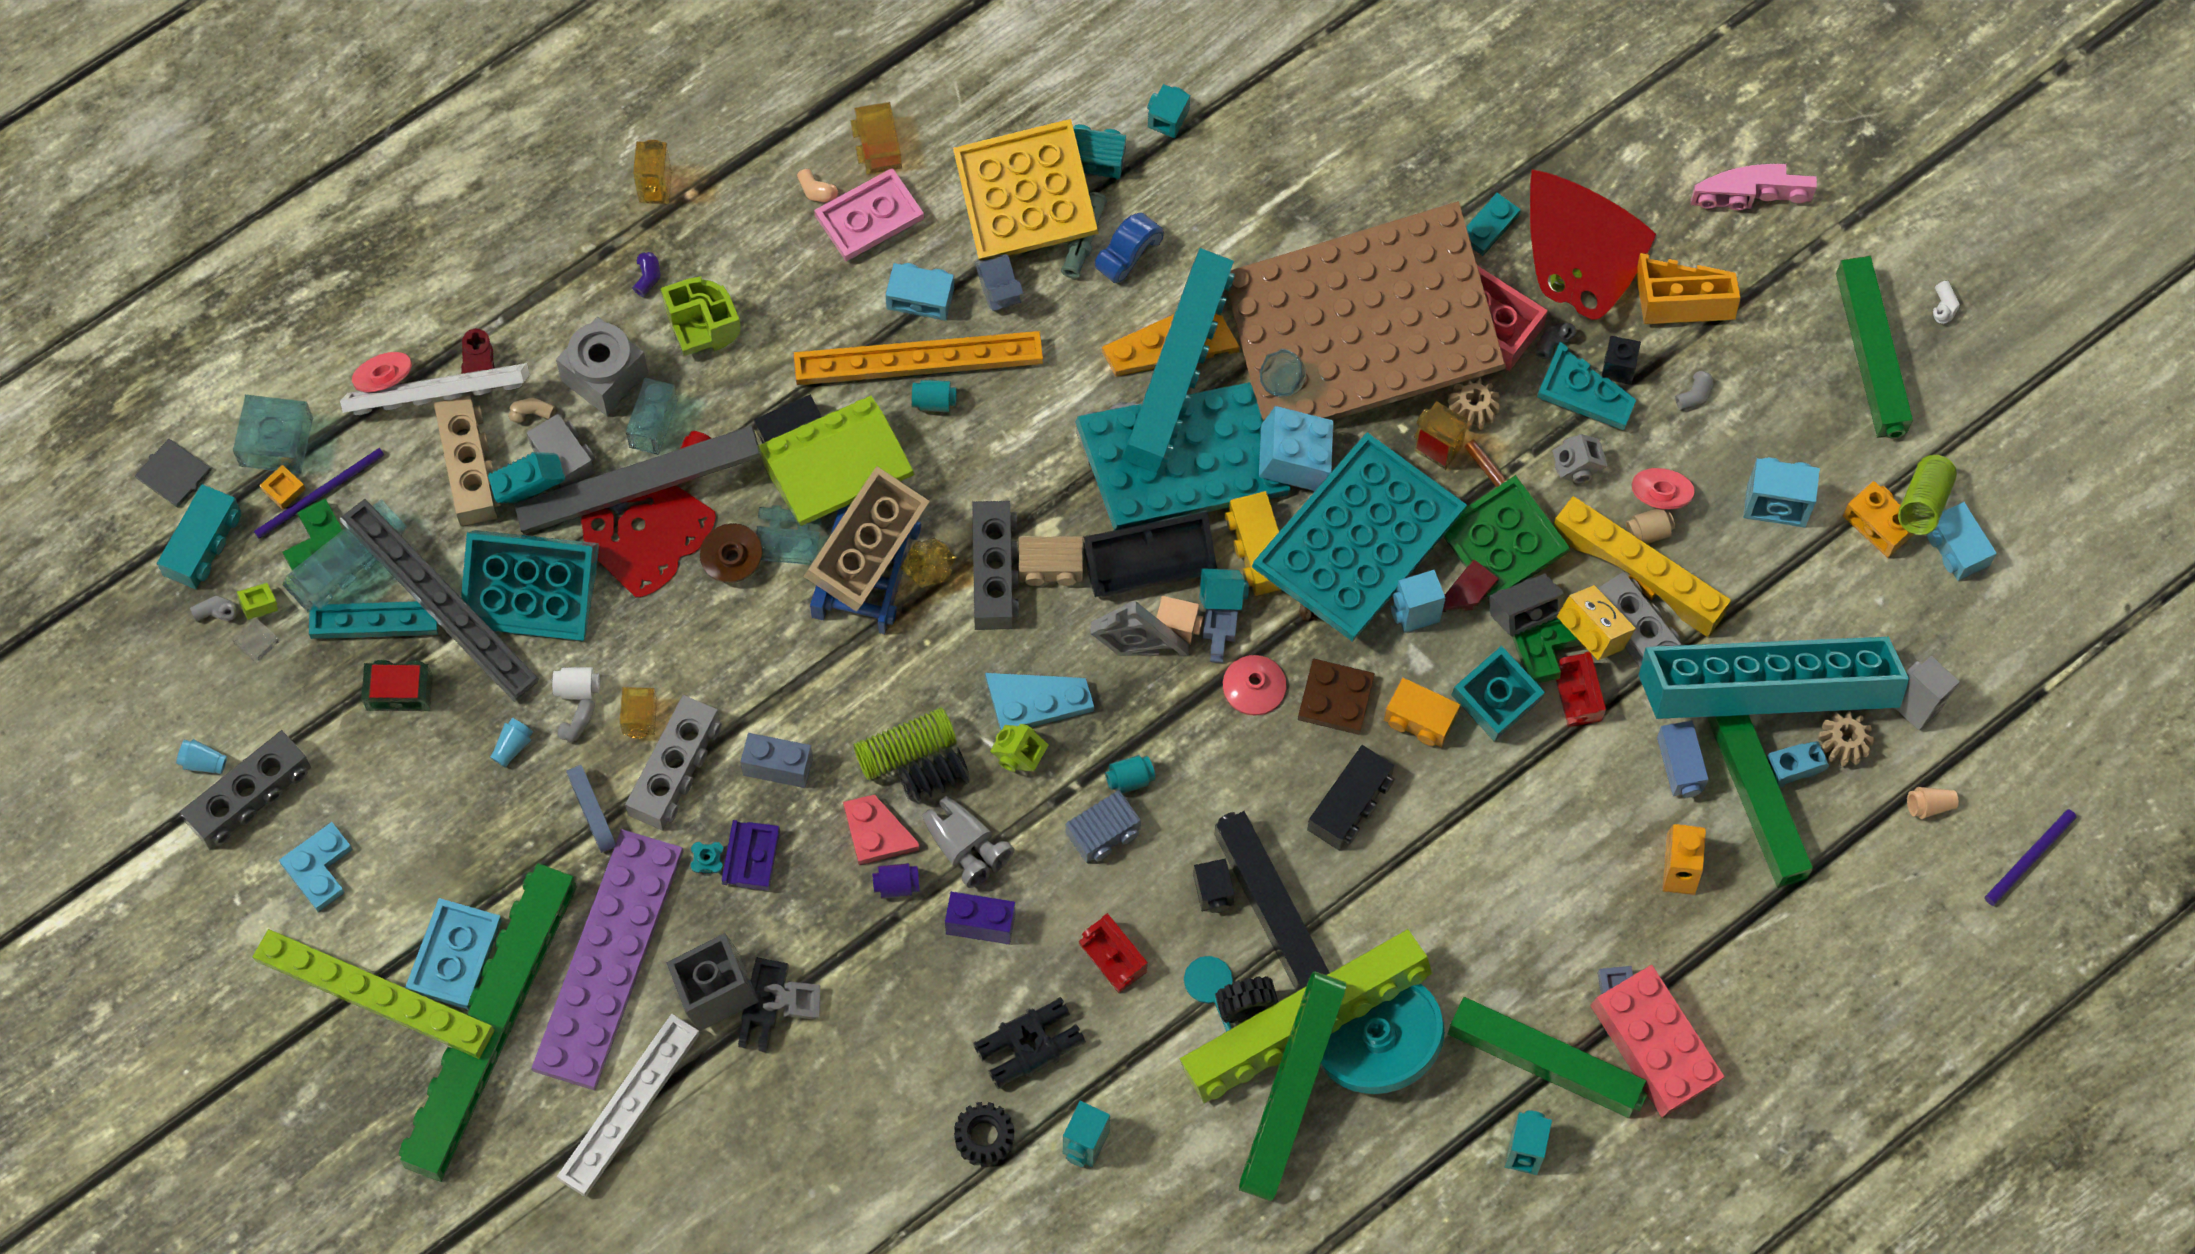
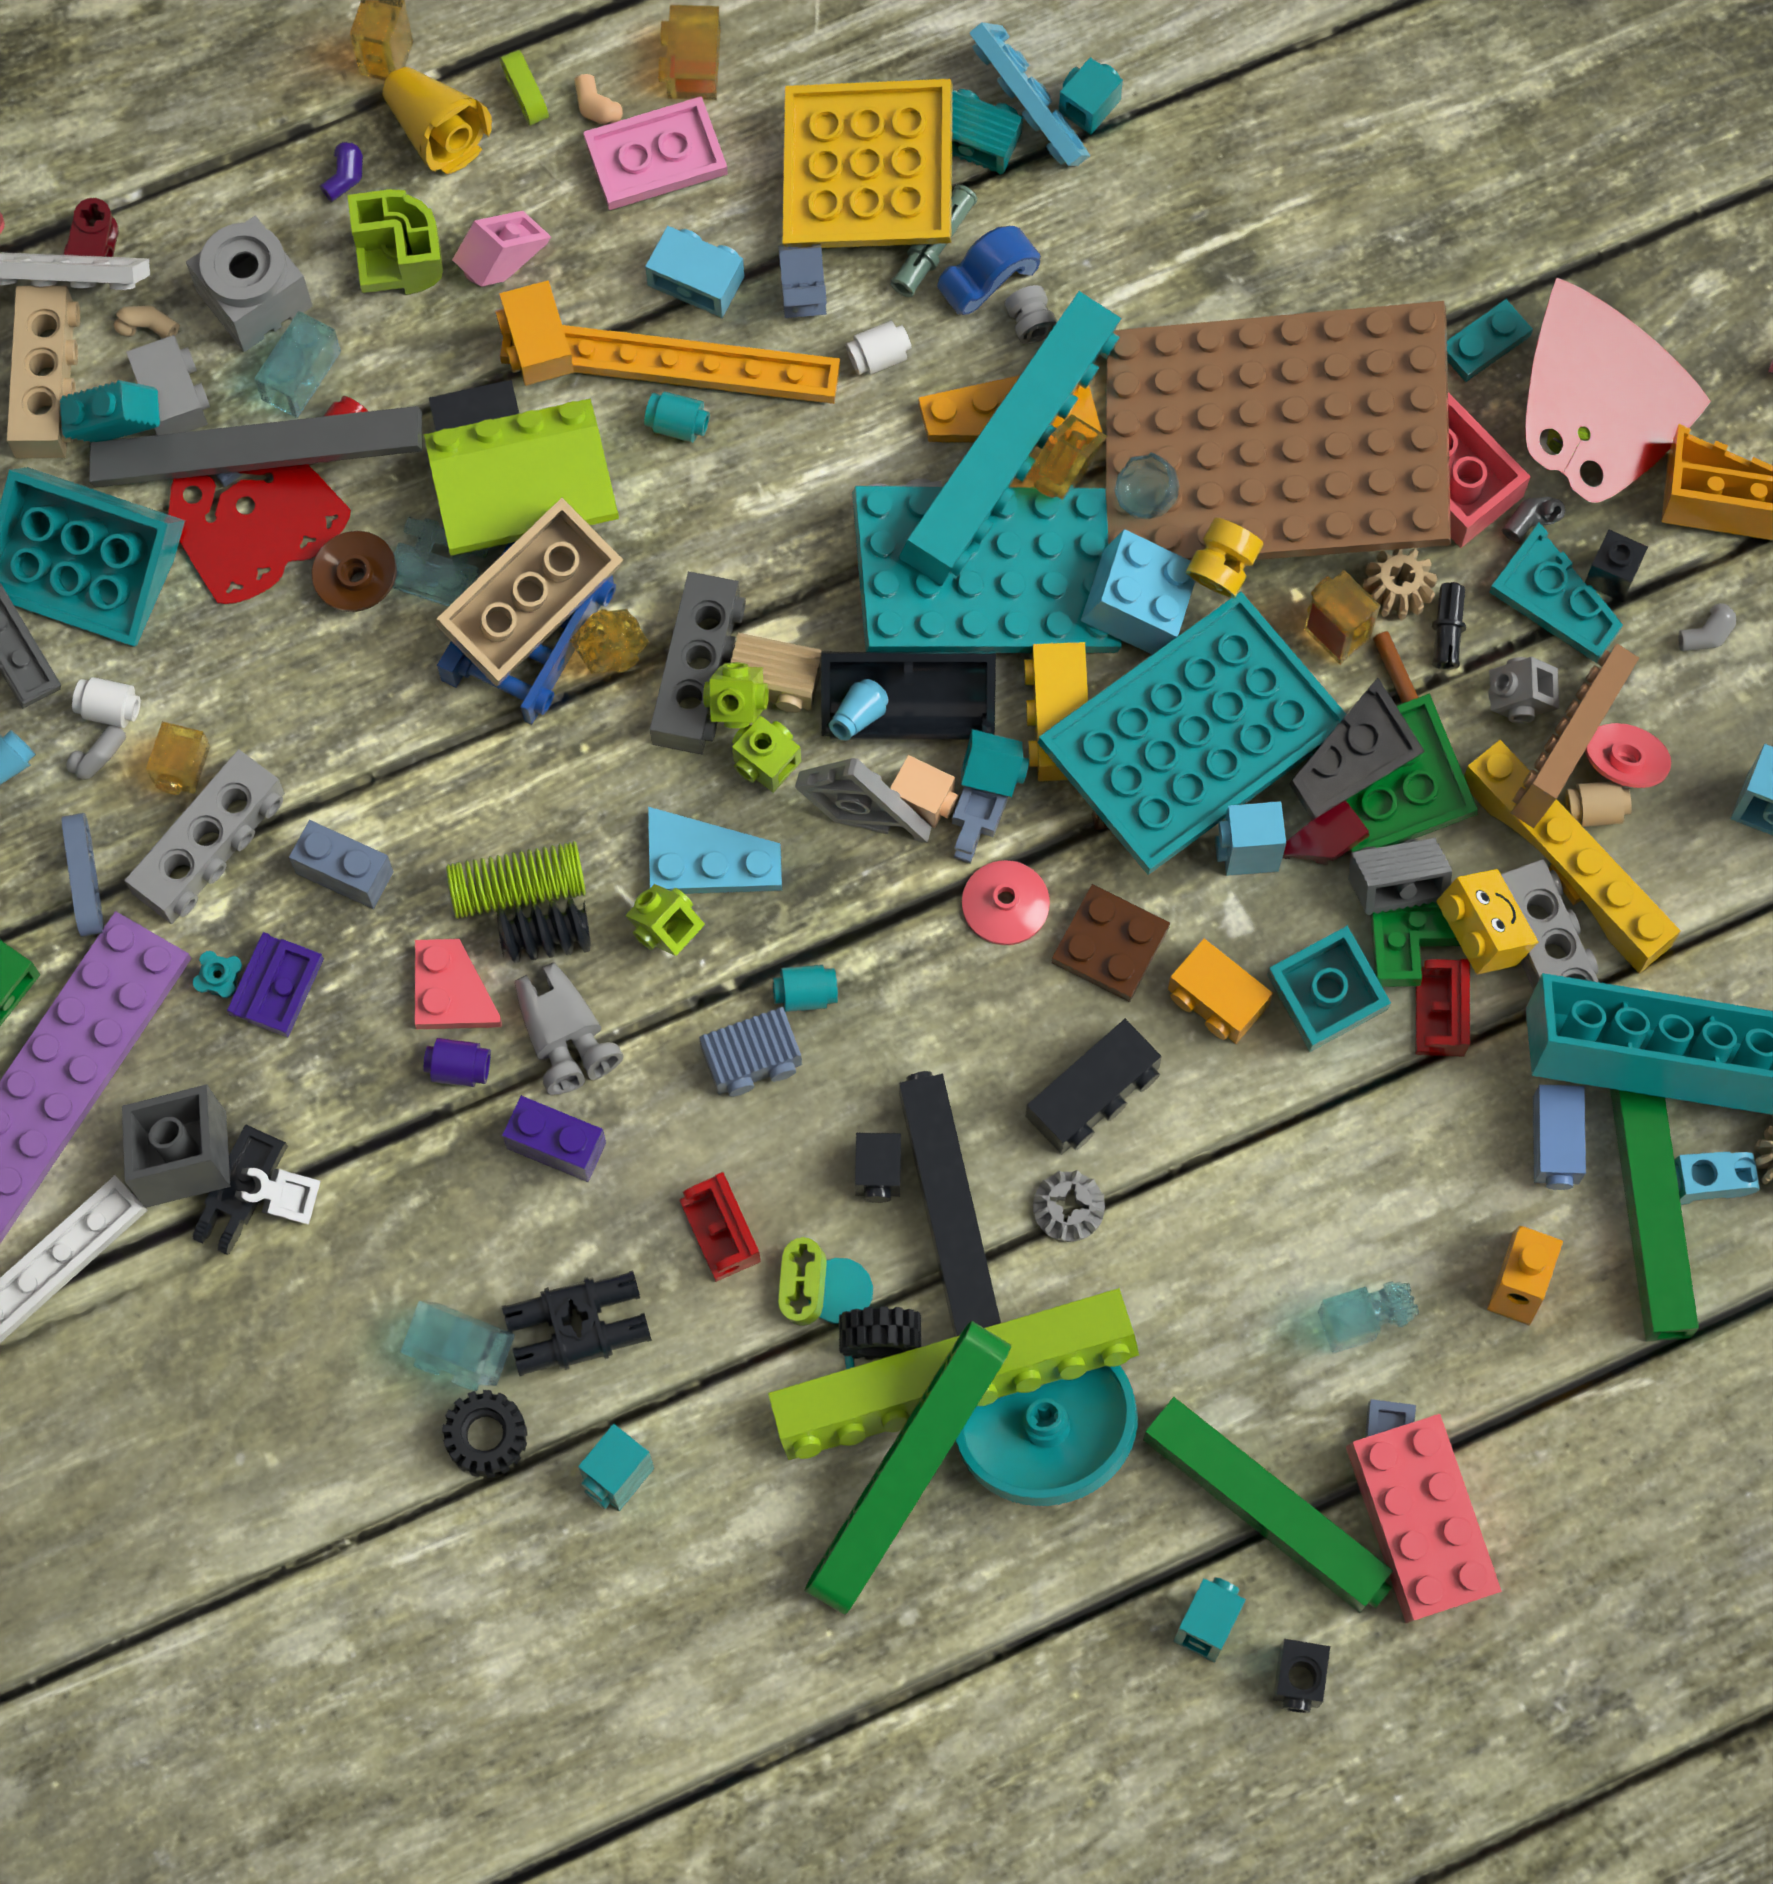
camera: 15 degrees right, 5 degrees up
none -> yellow cone [383,67,492,174]
none -> clear light blue brick [400,1301,515,1391]
none -> bright pink slope [452,210,551,287]
none -> light orange brick [495,280,574,386]
none -> lime beam [499,50,549,126]
none -> lime brick [703,662,769,728]
none -> lime brick [732,715,802,793]
none -> lime beam [778,1237,827,1326]
none -> medium azure cone [829,679,889,741]
none -> white brick [846,321,912,375]
none -> medium azure wing [969,22,1091,166]
none -> light grey wheel [1005,285,1057,344]
none -> clear yellow brick [1026,414,1107,500]
none -> light grey gear [1033,1170,1105,1242]
none -> yellow wheel [1186,517,1264,598]
none -> black brick [1273,1639,1331,1713]
none -> black wing [1289,678,1425,821]
none -> clear light blue brick [1318,1281,1420,1354]
none -> black axle [1431,582,1466,670]
none -> medium nougat piece [1511,643,1639,828]

